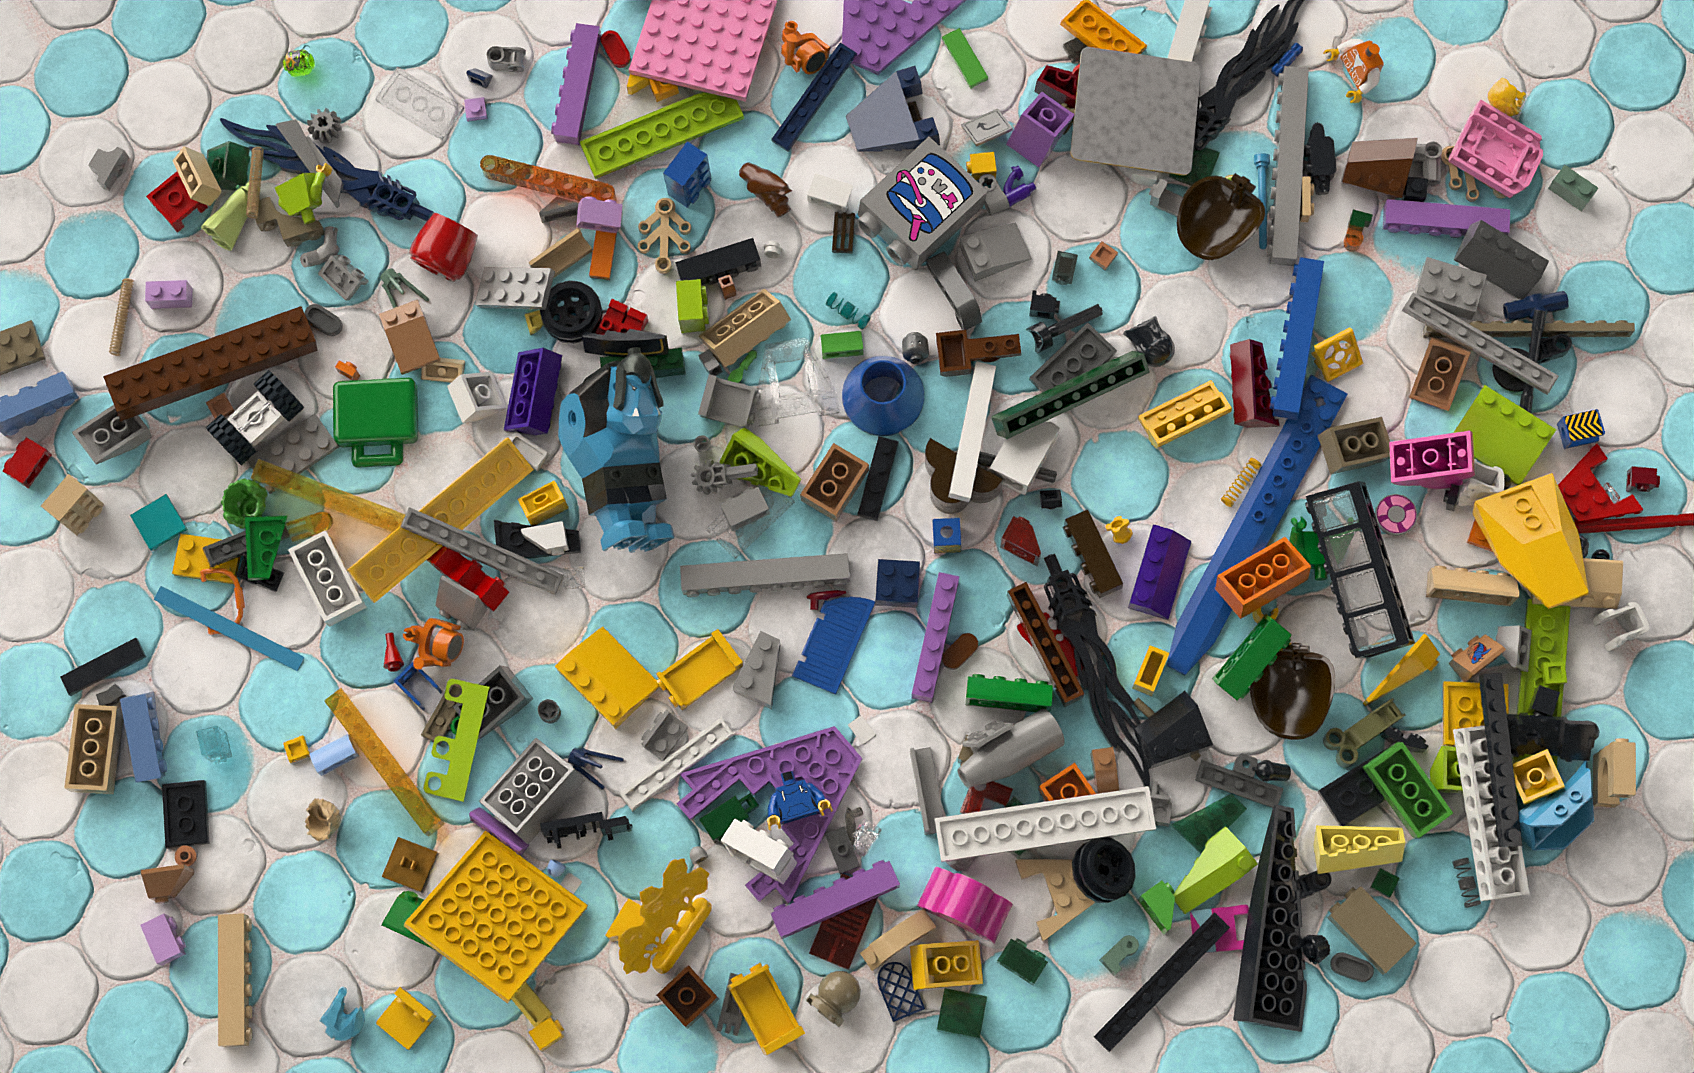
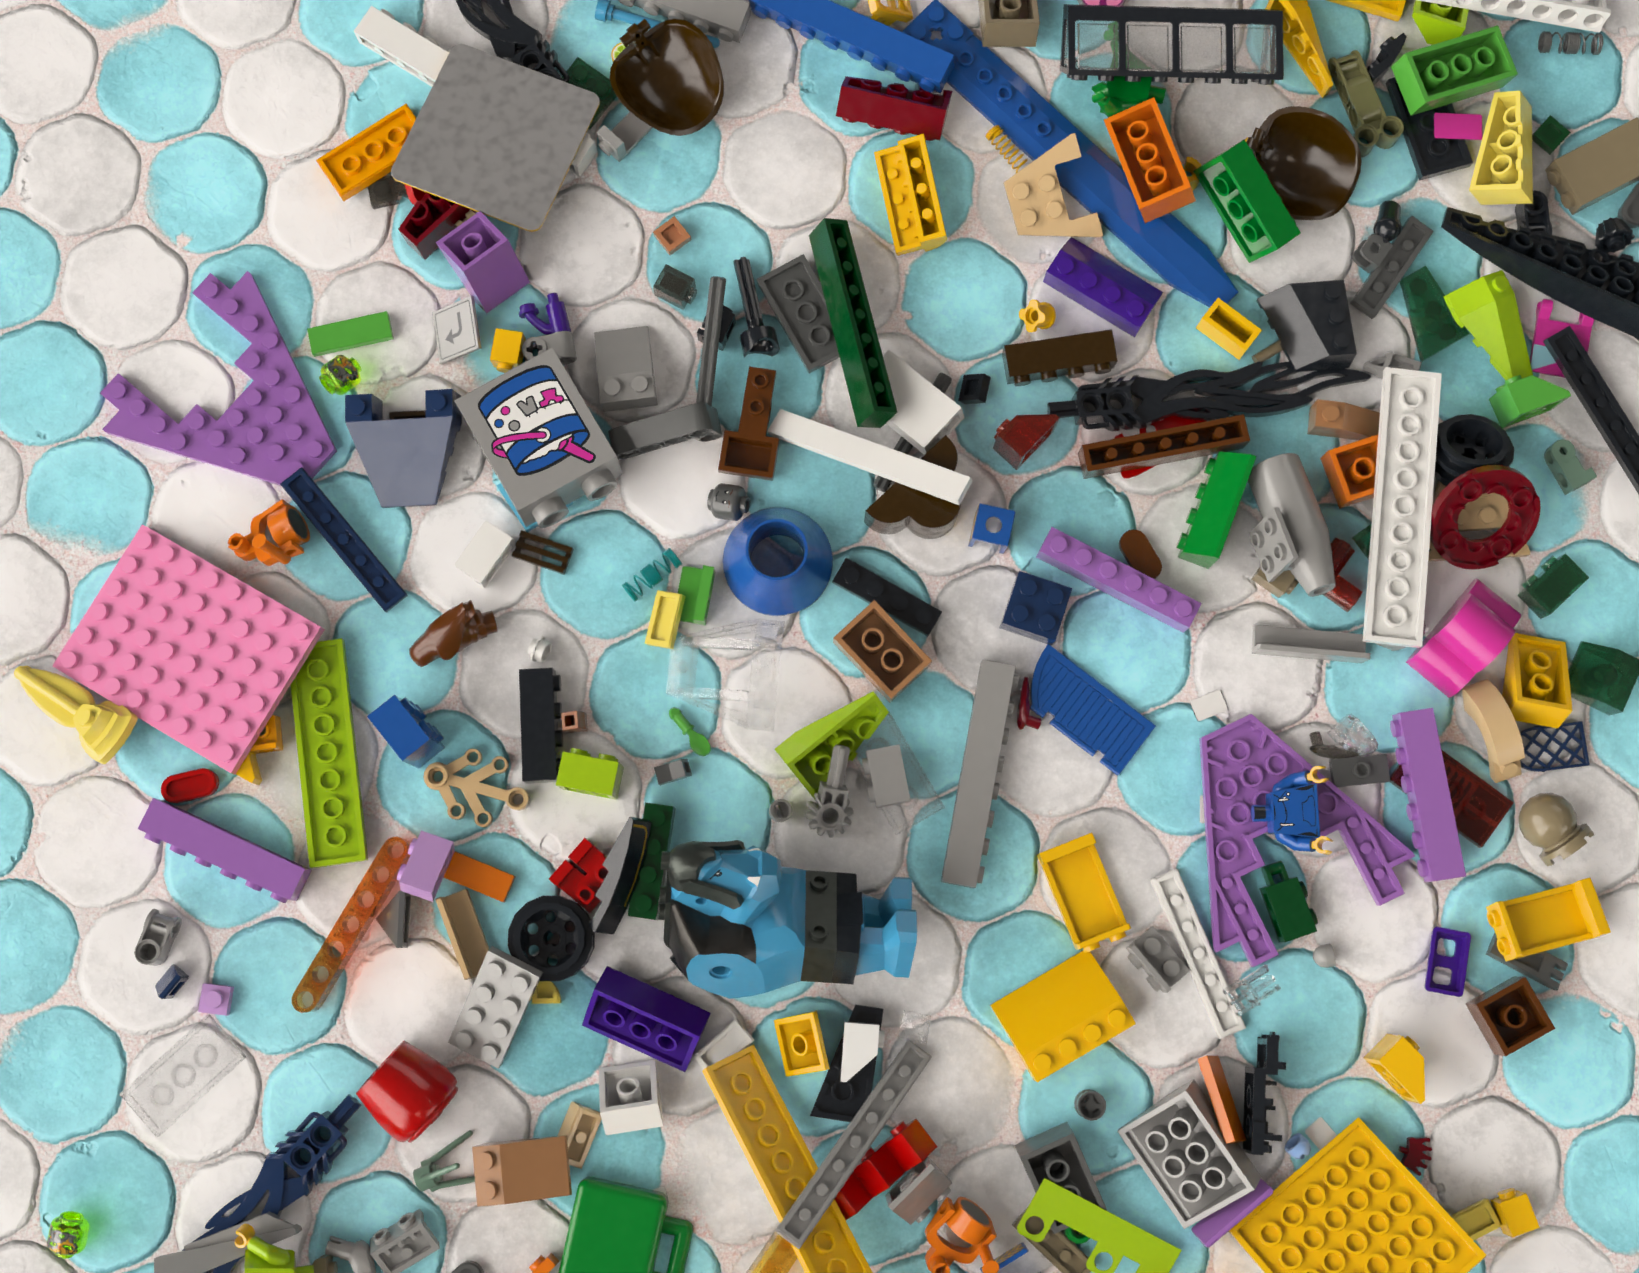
camera: 80 degrees left, 5 degrees up
light grey gear [307,108,342,143] -> none
dark blue plant [568,747,624,790] -> none
yellow plant [618,858,712,974] -> none
light grey panel [698,375,761,429] -> none
tan slope [699,289,791,367] -> none
white piece [721,819,797,885] -> none
light grey wedge [733,631,781,710] -> none
black piece [1123,316,1175,368] -> none
none -> head [319,355,362,395]
none -> light yellow tile [645,590,686,650]
none -> dark grey axle [696,276,726,406]
none -> tan wing [1003,133,1103,237]
none -> orange tile [1198,1055,1246,1144]
none -> clear arm [1223,964,1281,1016]
none -> dark red piece [1398,1137,1432,1176]
none -> dark purple piece [1424,927,1471,997]
none -> dark red plate [1430,465,1541,570]
none -> dark pink sticker [1434,113,1482,140]

